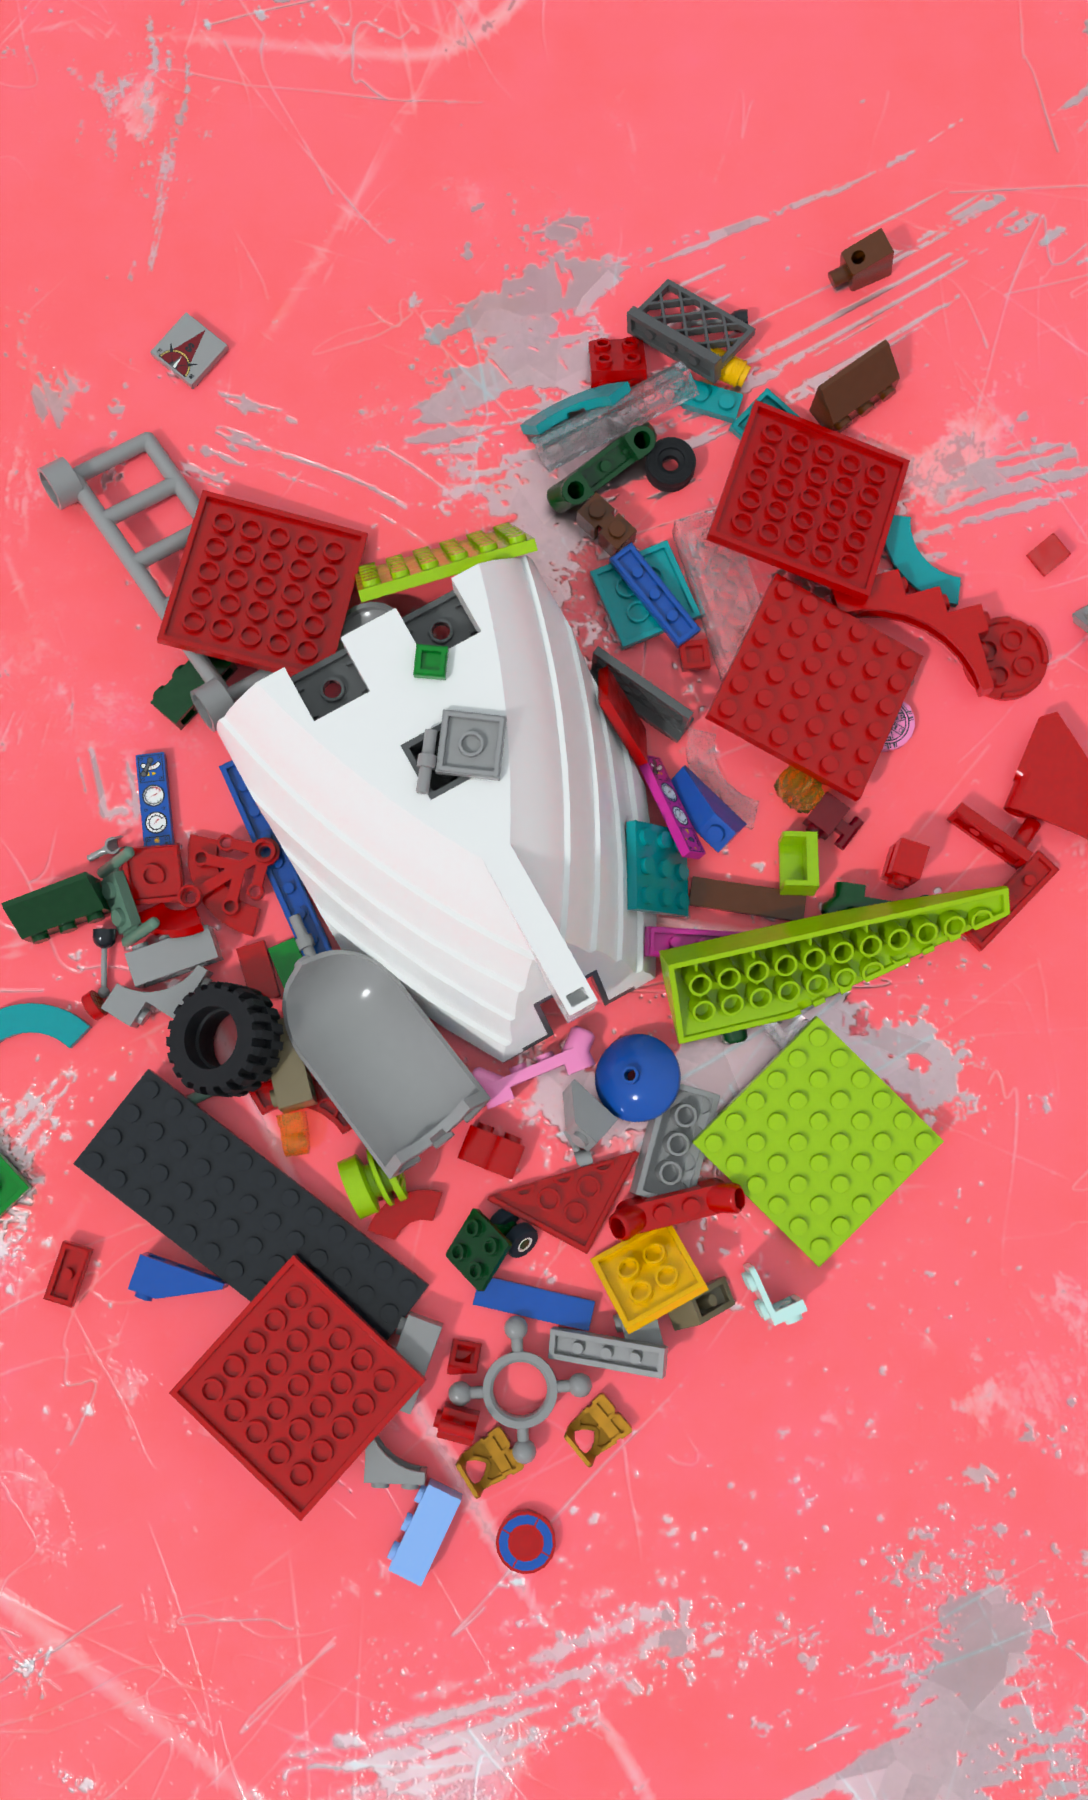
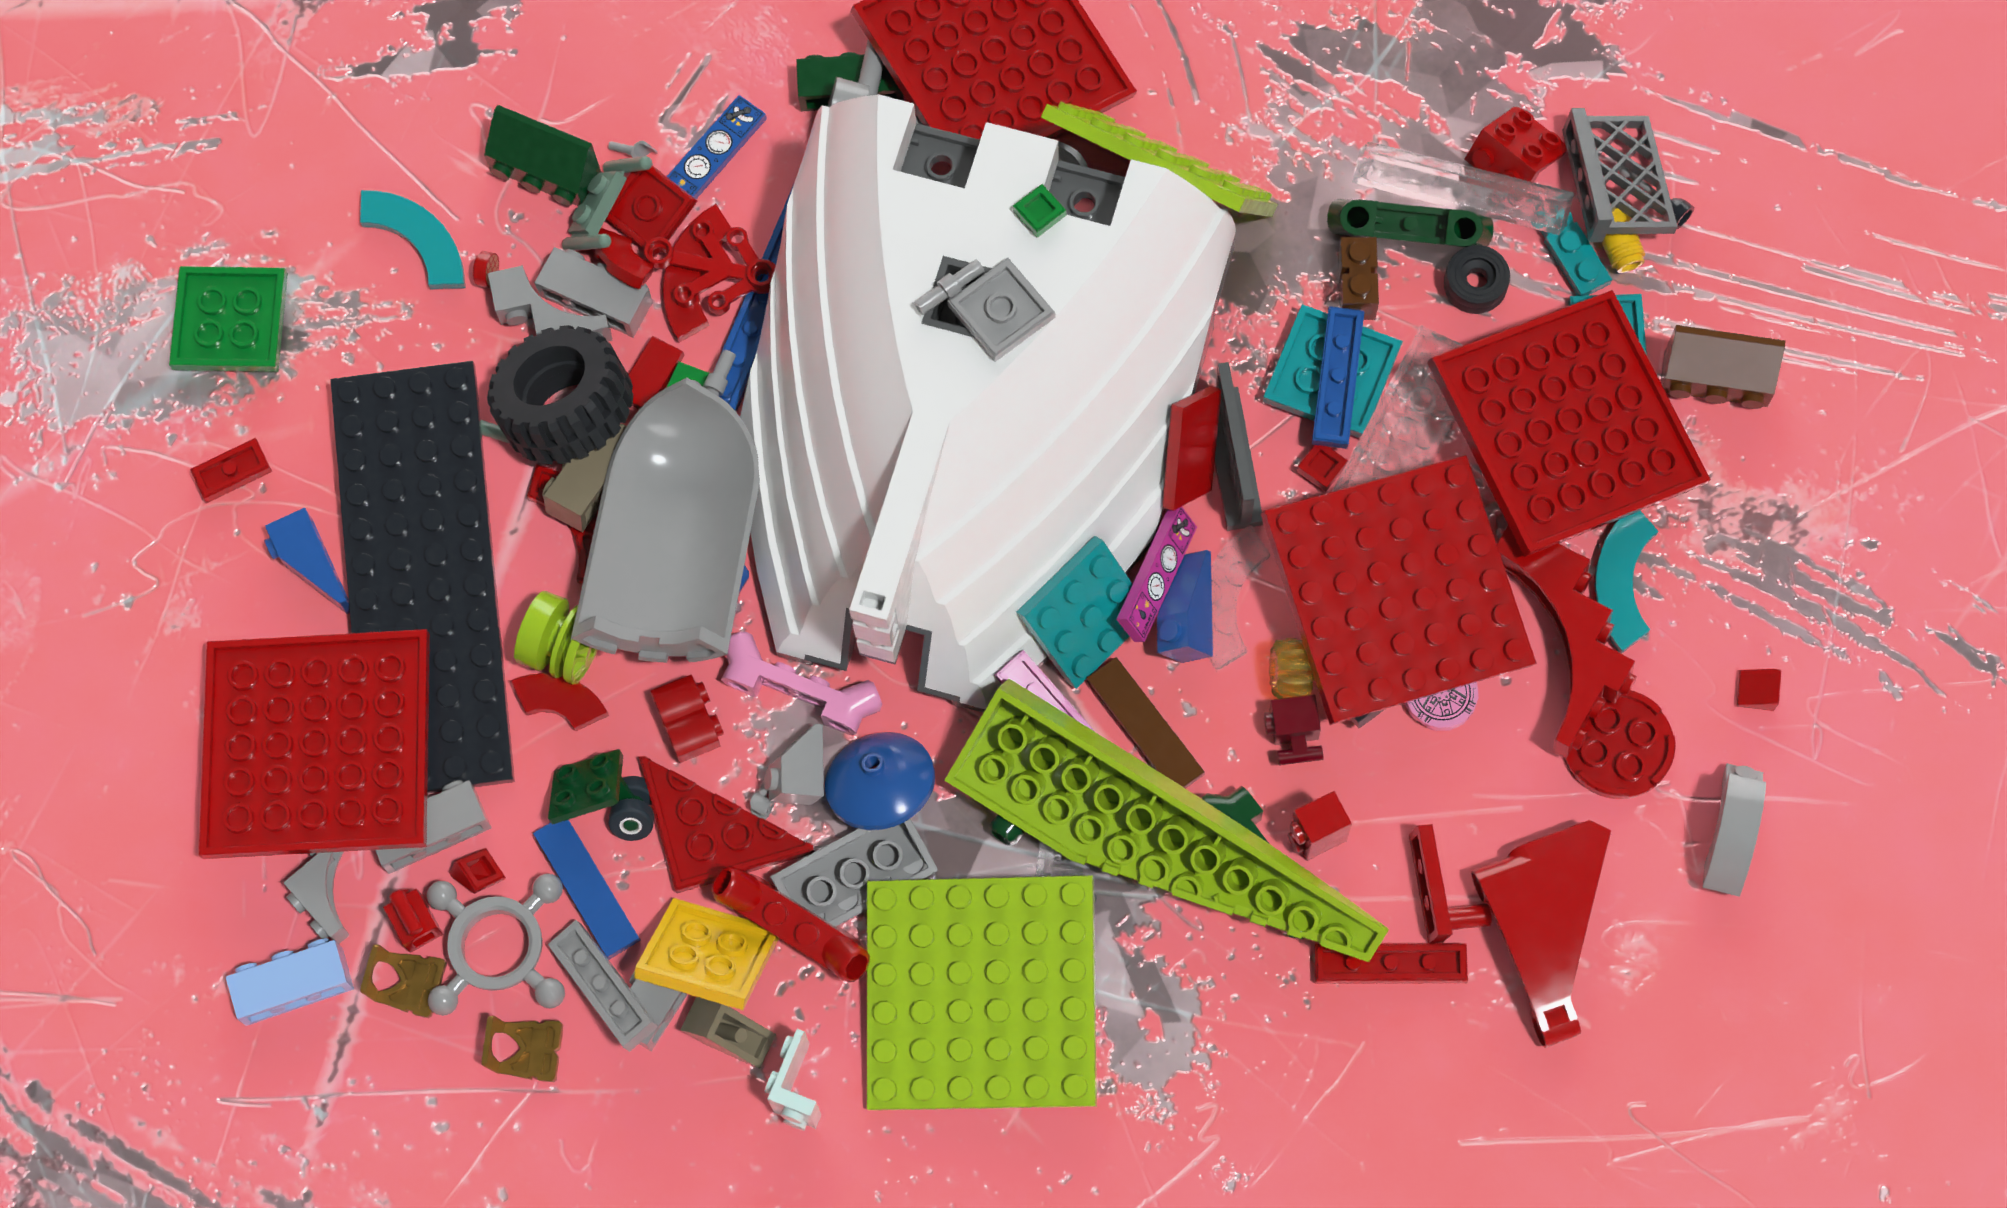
camera: 50 degrees right, 10 degrees down
hinge [93,929,117,998] -> none
leg [276,1111,310,1157] -> none
tile [496,1509,556,1574] -> none
teal tile [520,381,631,435] -> none
lime panel [778,831,819,896] -> none
reddish brown torso [828,228,894,291] -> none

